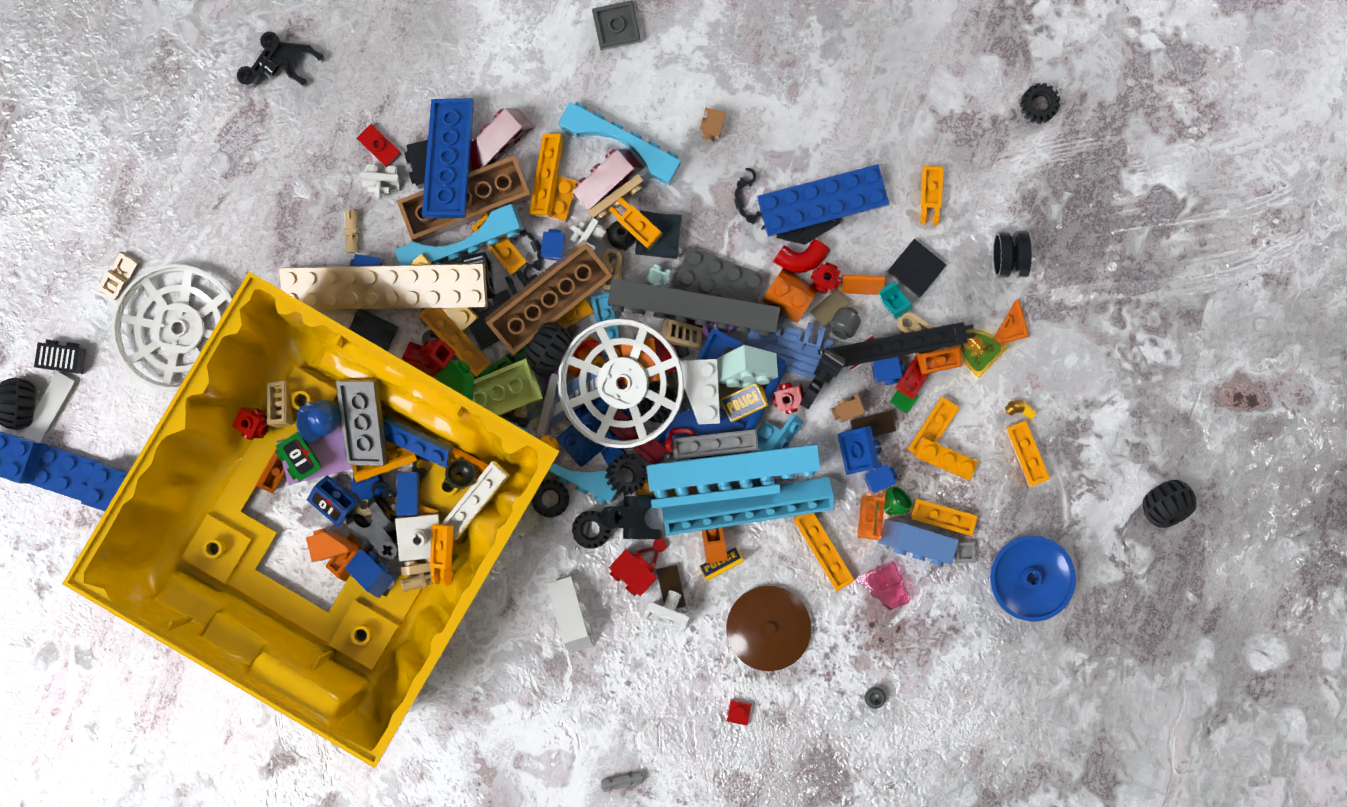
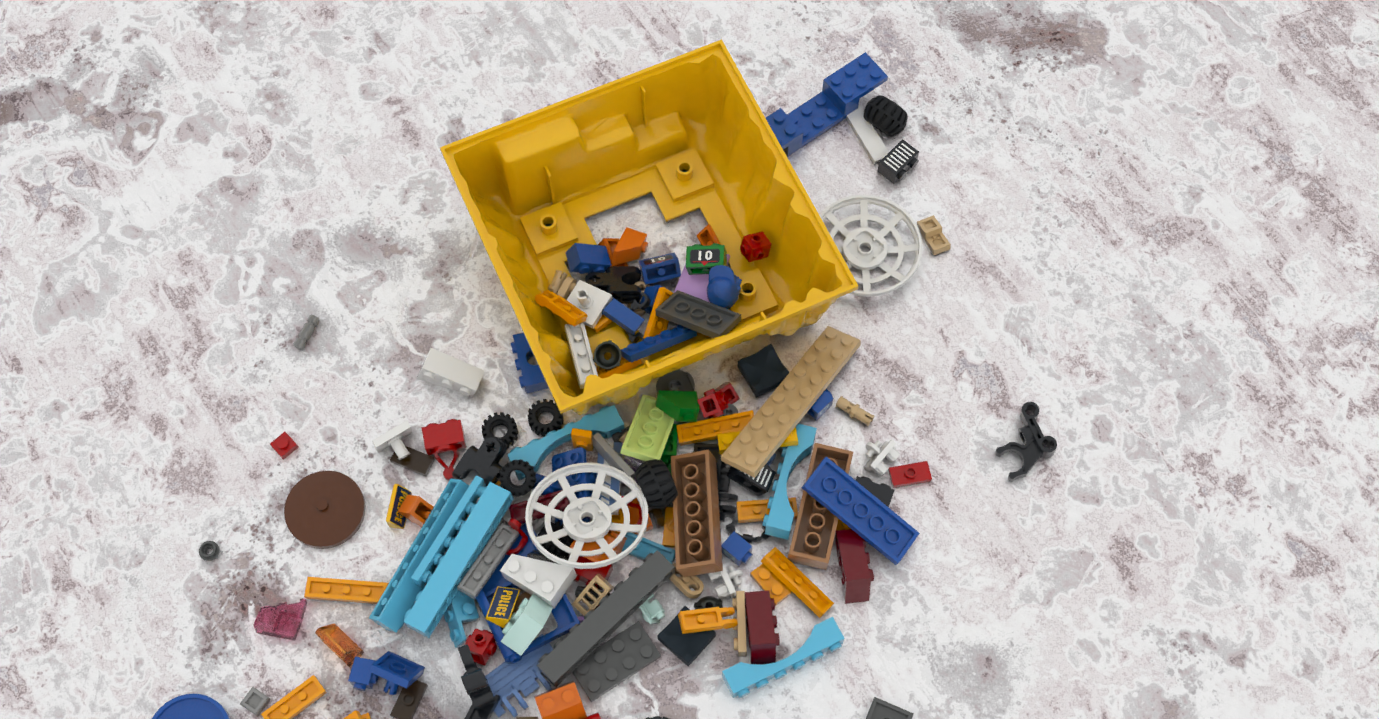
camera: 125 degrees right, 20 degrees down
tan slope [267,381,293,427] -> none
medium nougat brick [831,393,865,423] -> none
medium blue wedge [878,519,959,567] -> none
green piece [883,486,913,516] -> none
none -> blue arch [511,333,549,394]

